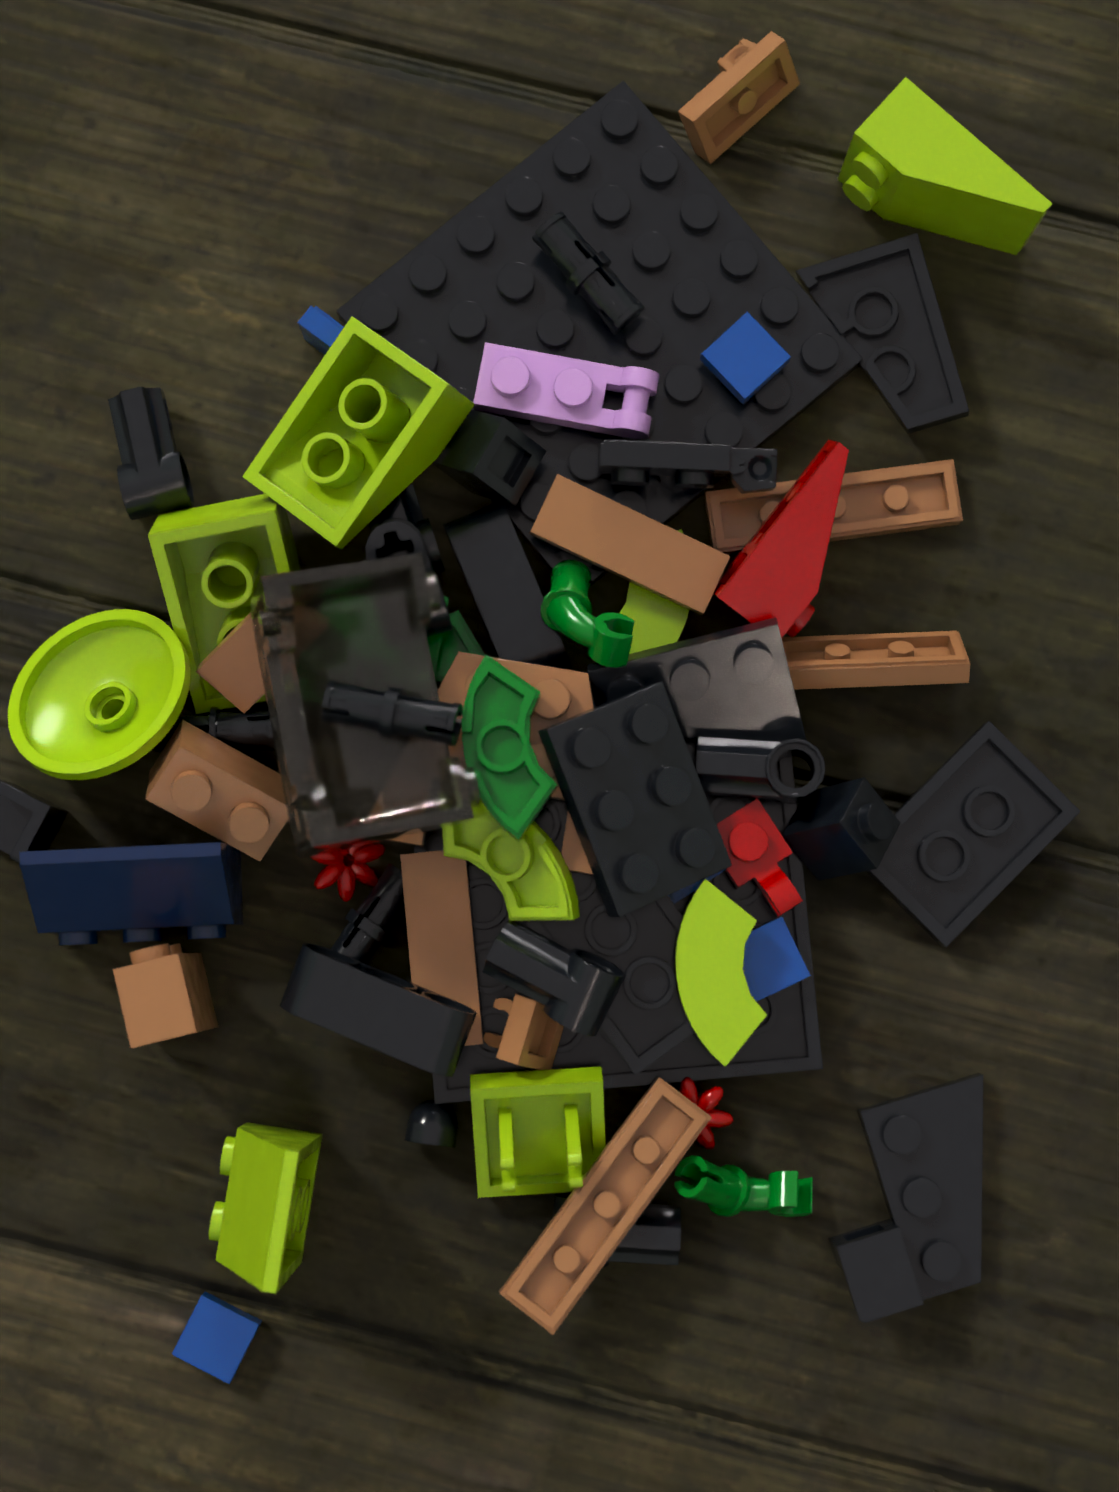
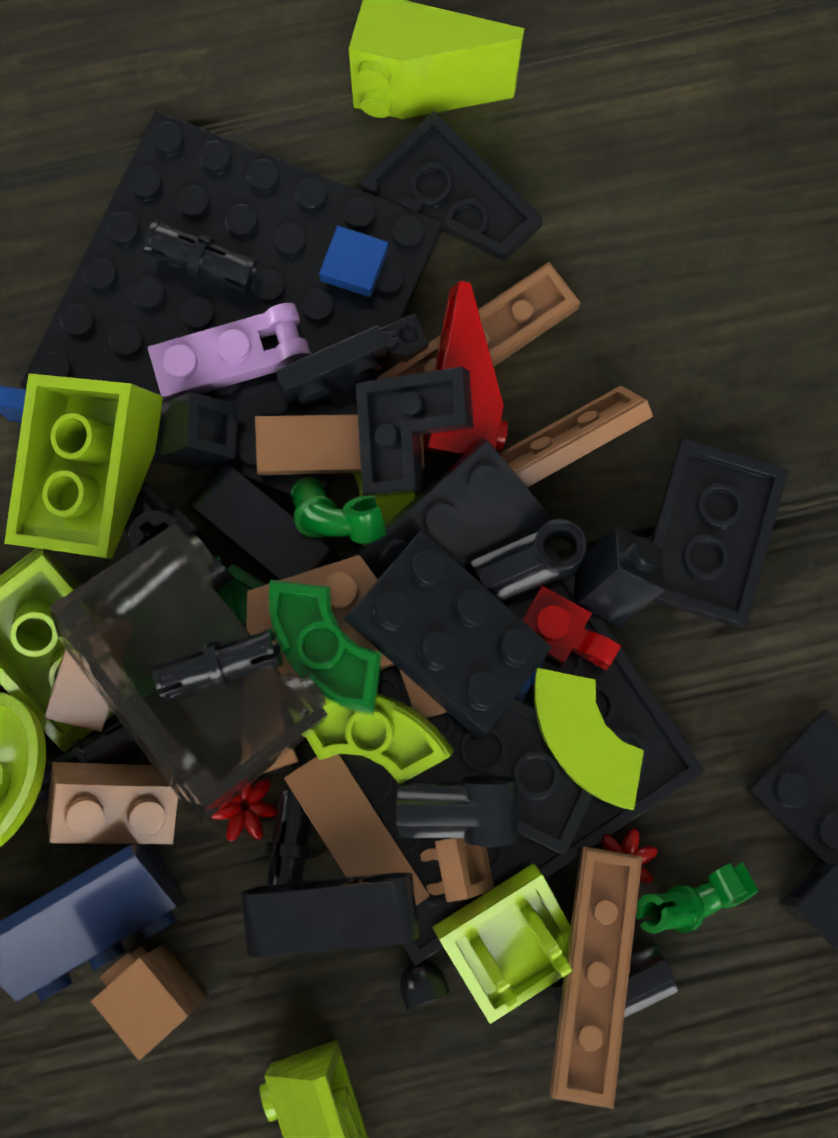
camera: 30 degrees left, 5 degrees down
medium nougat hinge [678,31,800,164] -> none
blue tile [743,917,811,1002] -> none
none -> black plate [356,367,474,497]

